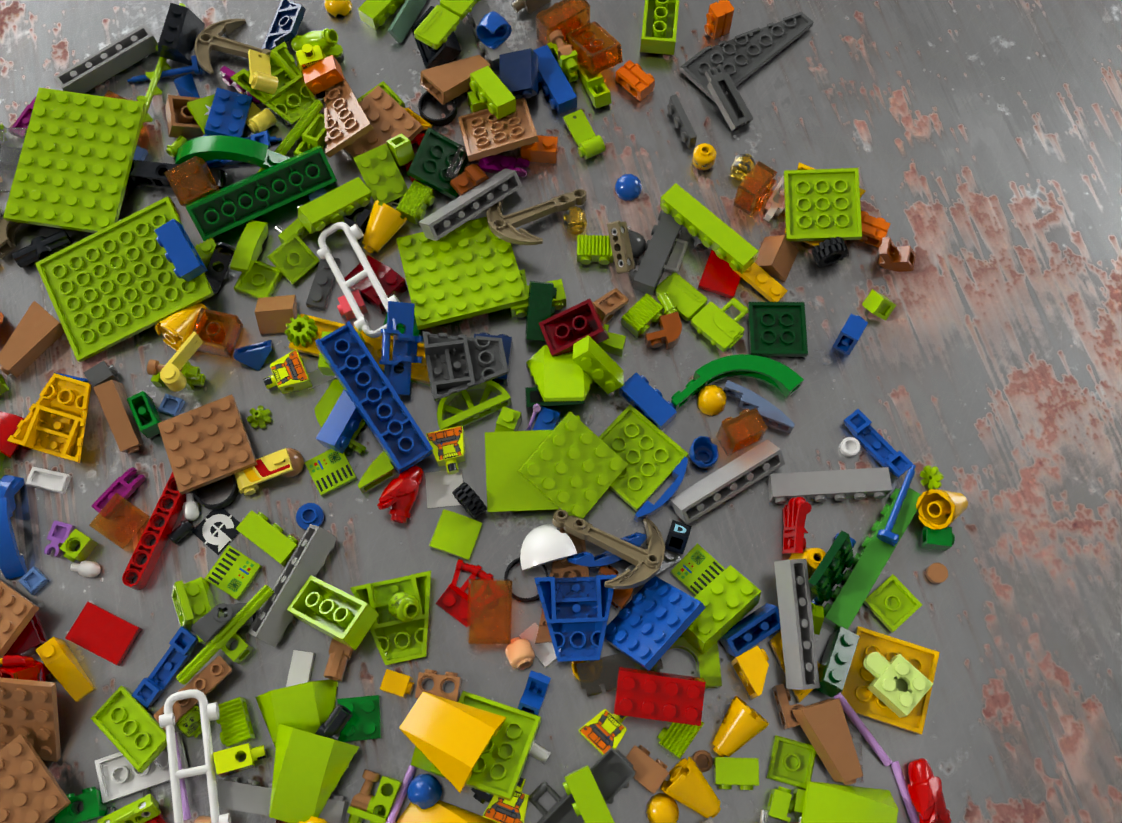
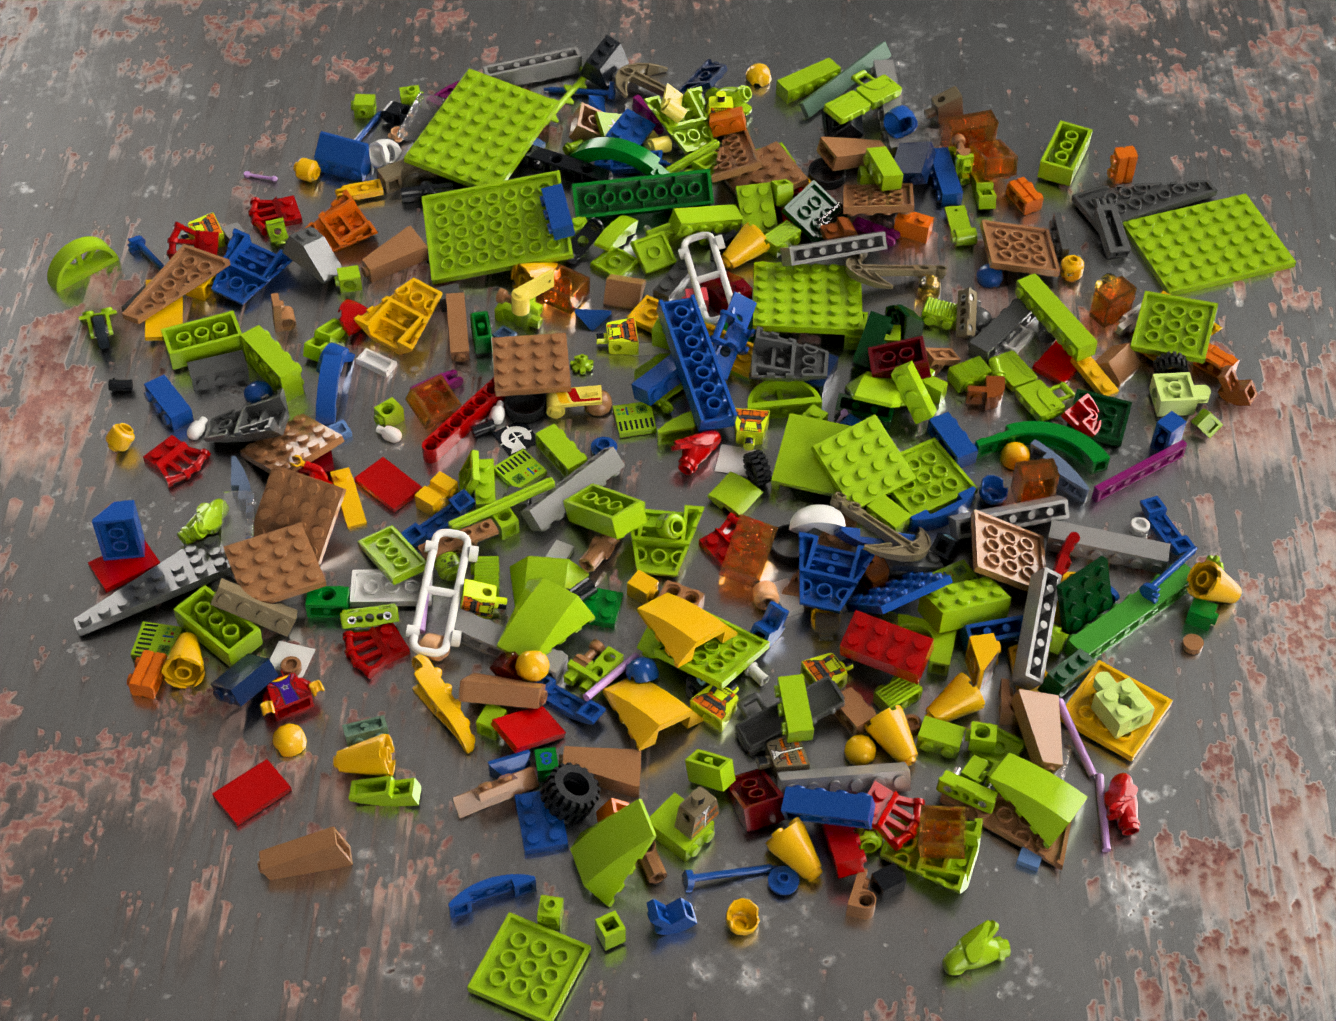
camera: 15 degrees right, 20 degrees down
medium lavender plate [44,520,76,558] -> none
clear orange brick [164,156,219,207] -> none
dark grey piece [191,603,232,643] -> none
lime gear [284,314,318,347] -> none
lime plate [864,574,922,633] -> none
none -> yellow brick [415,471,459,517]
none -> lime brick [866,494,912,533]
none -> dark green slope [885,304,924,340]
none -> lime brick [965,721,998,754]
none -> medium nougat plate [971,509,1046,592]
none -> medium nougat plate [980,220,1061,277]
none -> red brick [1061,393,1101,437]
none -> magenta tile [1091,440,1187,503]
none -> lime plate [1122,193,1296,296]
none -> yellowish green brick [1149,372,1211,417]

